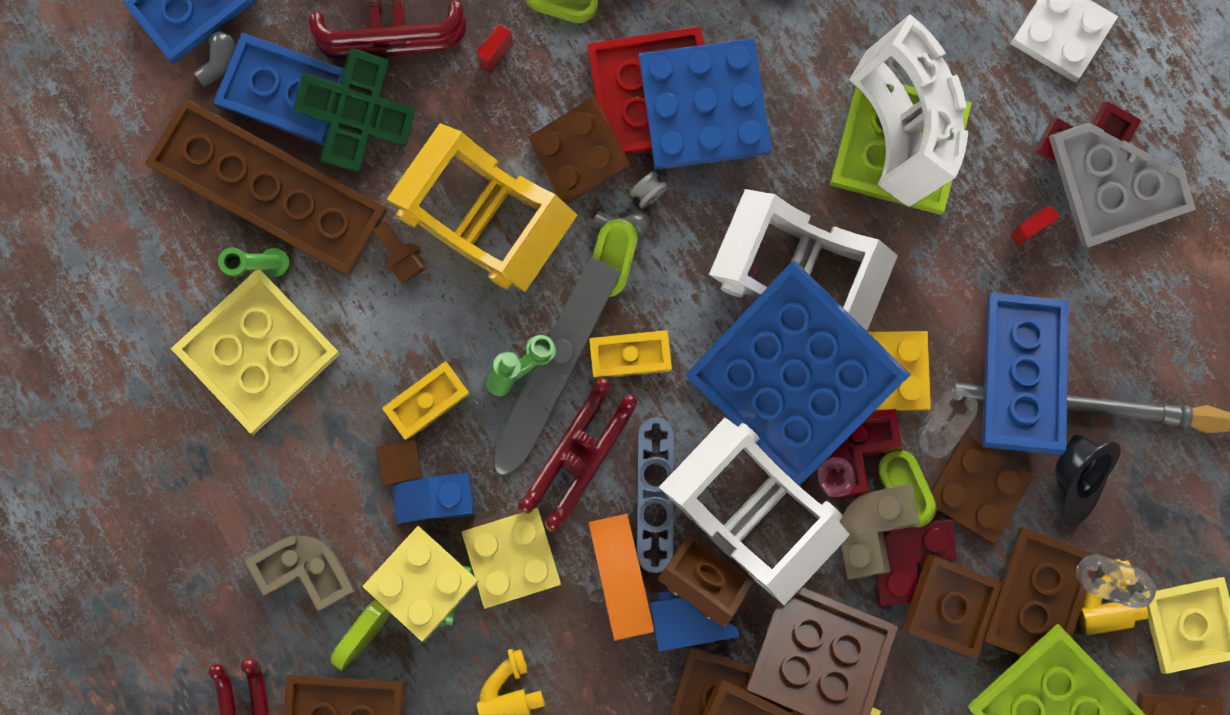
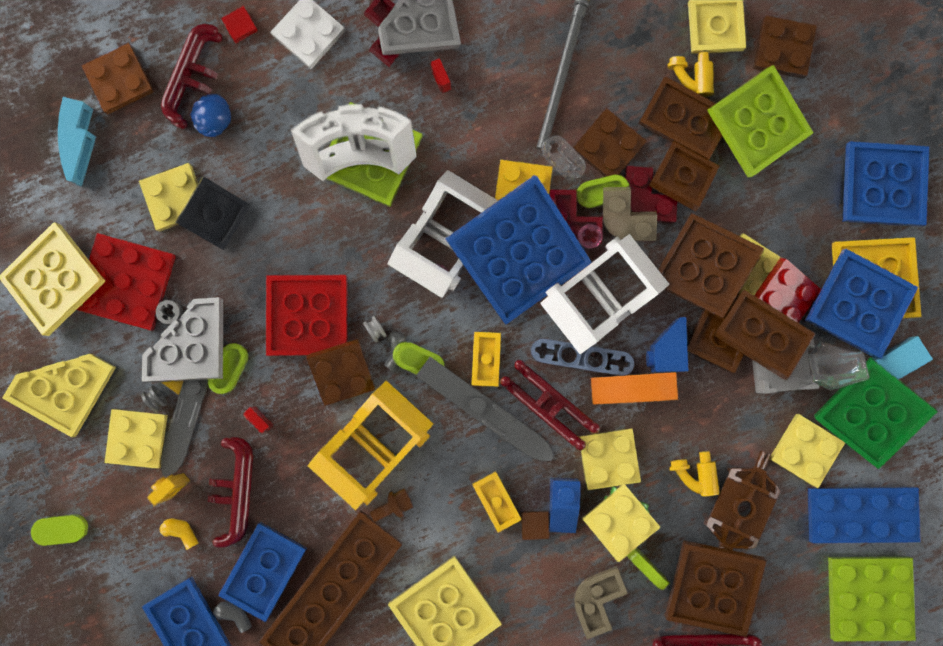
camera: 80 degrees left, 5 degrees up
bright green plant [218,247,289,277] -> none
dark green plate [291,48,416,173] -> none
bright green plant [486,335,556,396] -> none
blue plate [639,39,772,170] -> none
reddish brown plate [658,533,754,628] -> none
blue plate [982,293,1069,455] -> none
black piece [1055,435,1121,527] -> none
clear beam [1076,554,1156,609] -> none

